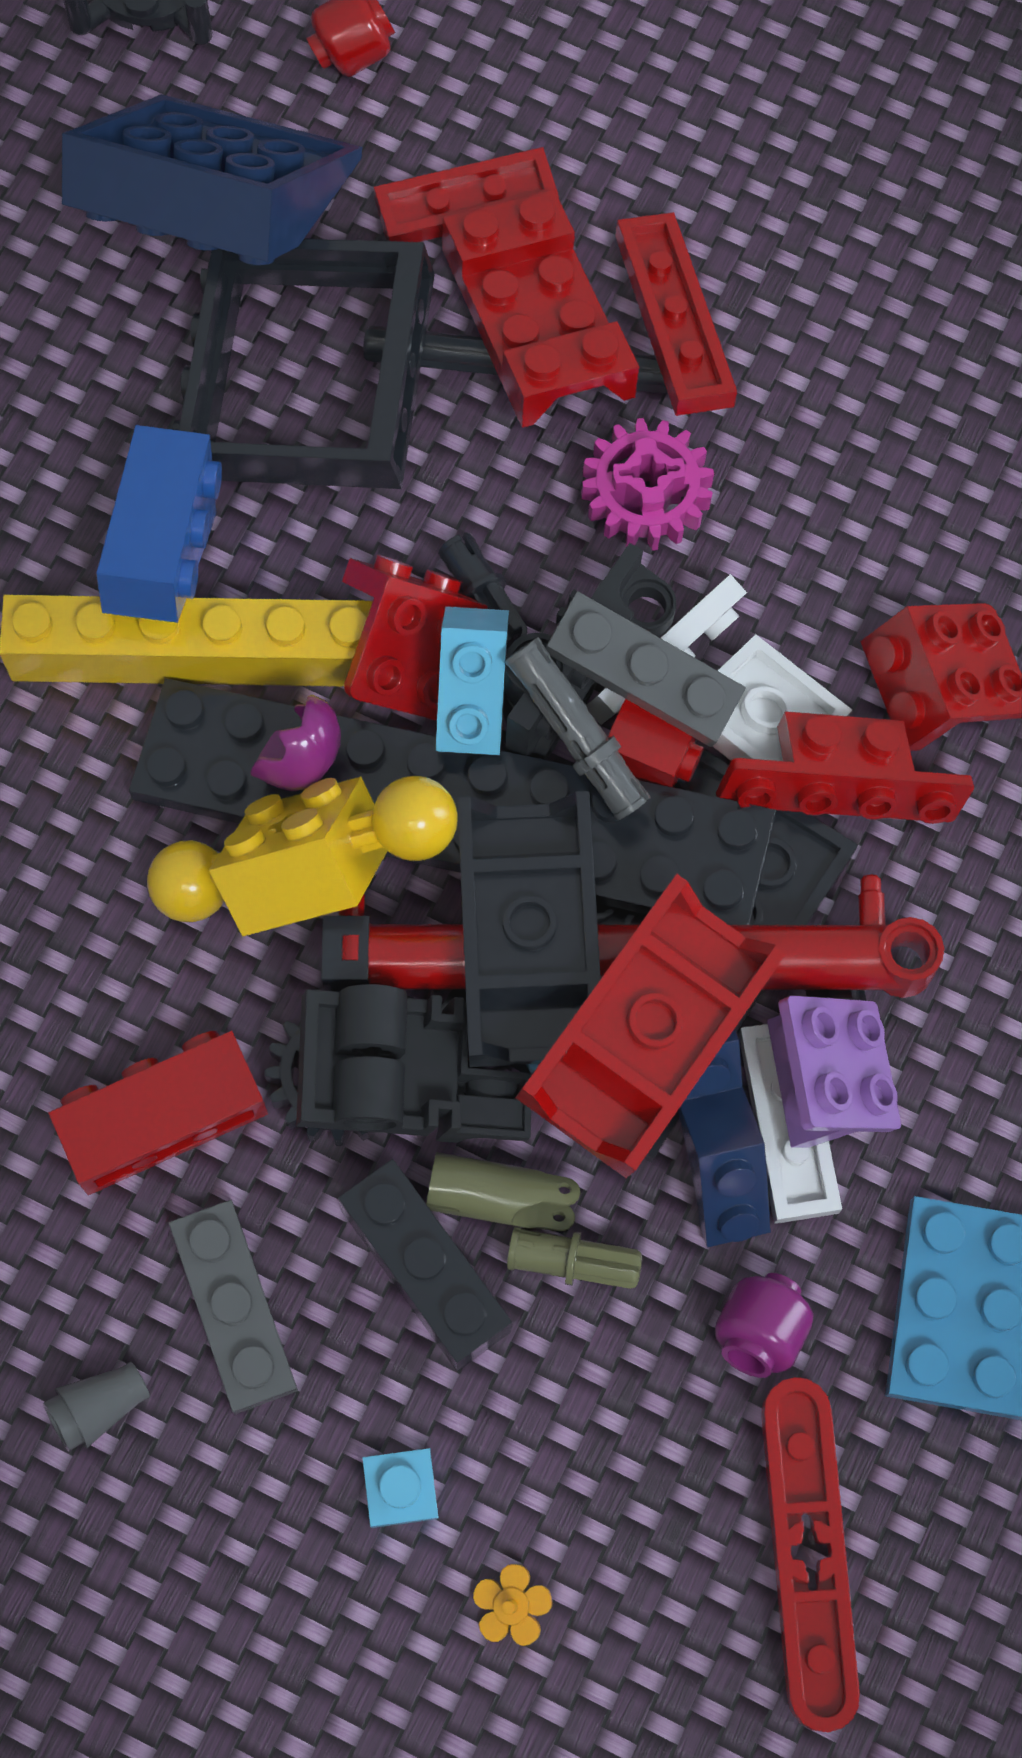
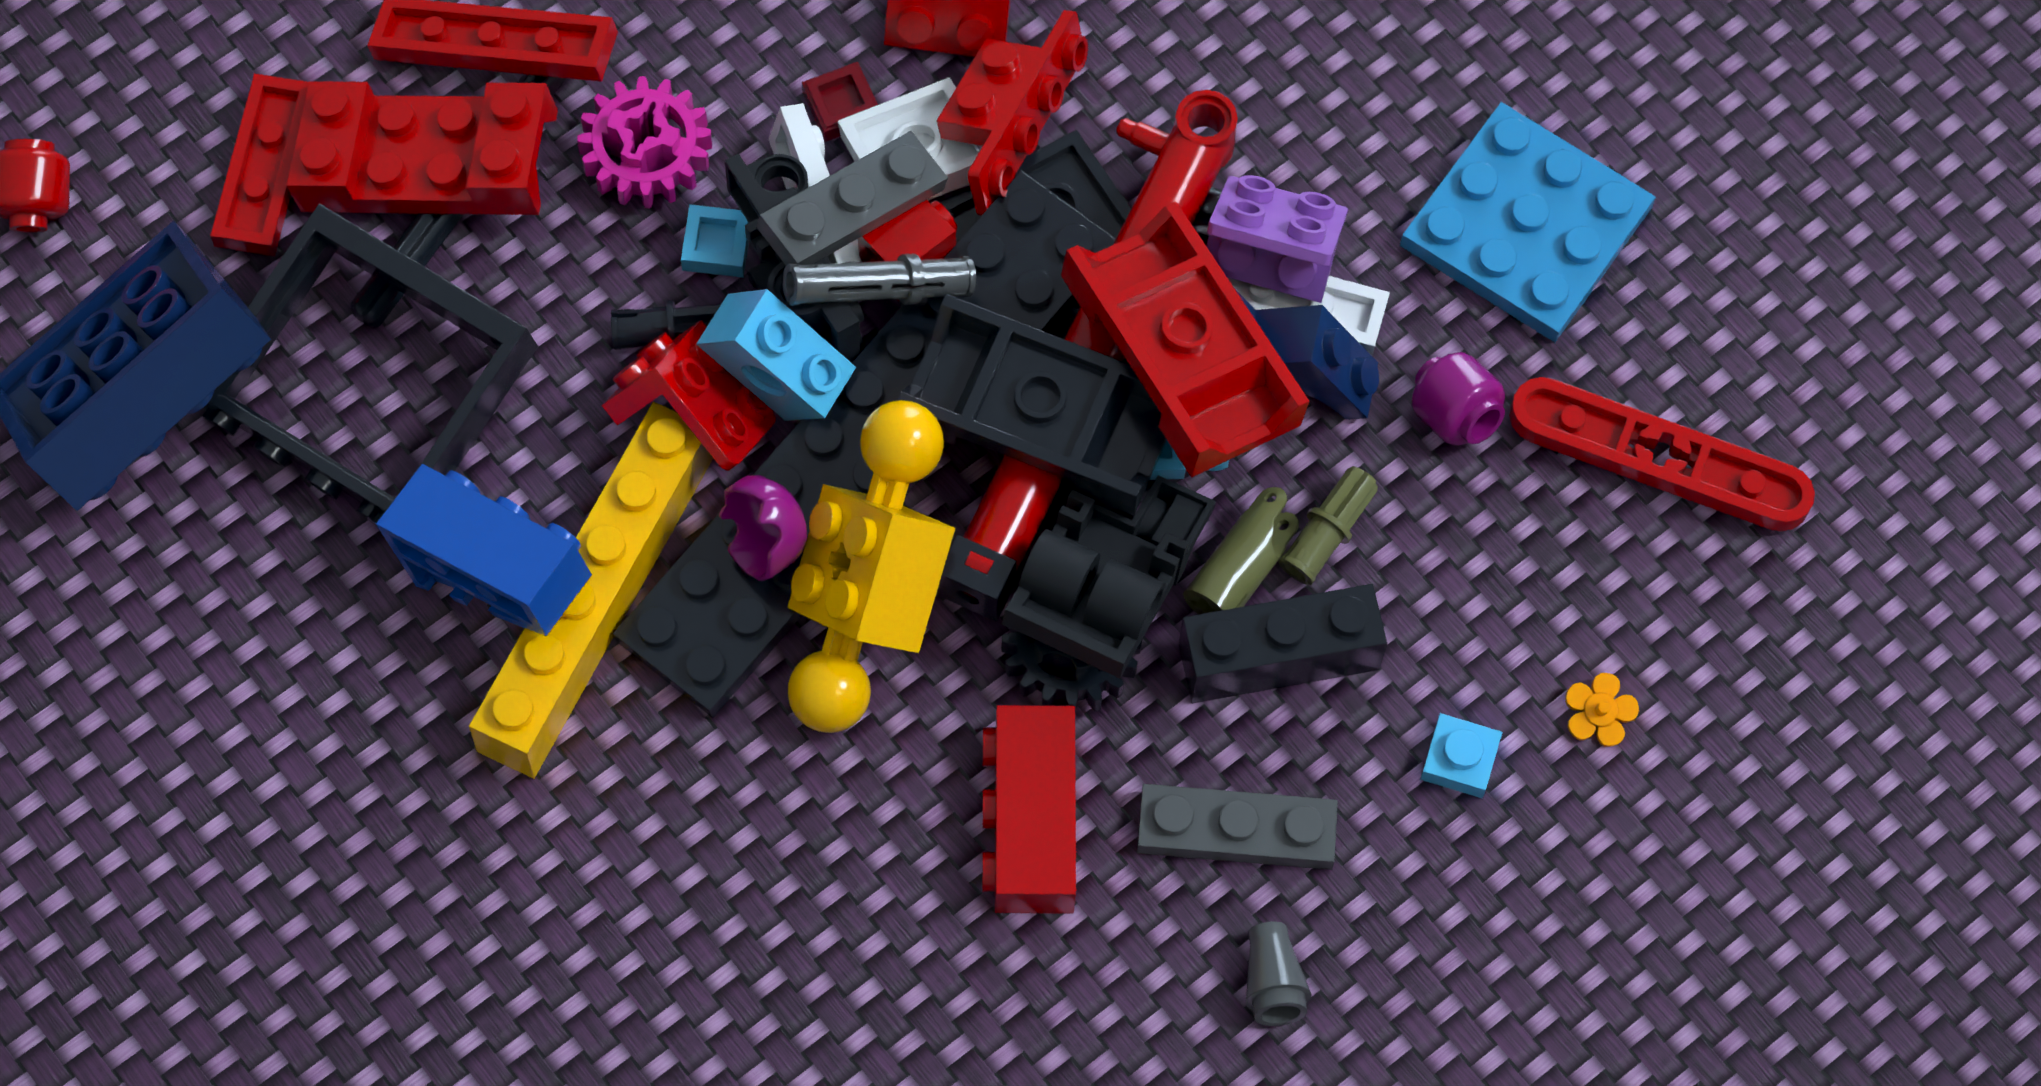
camera: 65 degrees left, 5 degrees down
none -> medium azure plate [681,205,749,277]
none -> dark red tile [801,61,878,142]

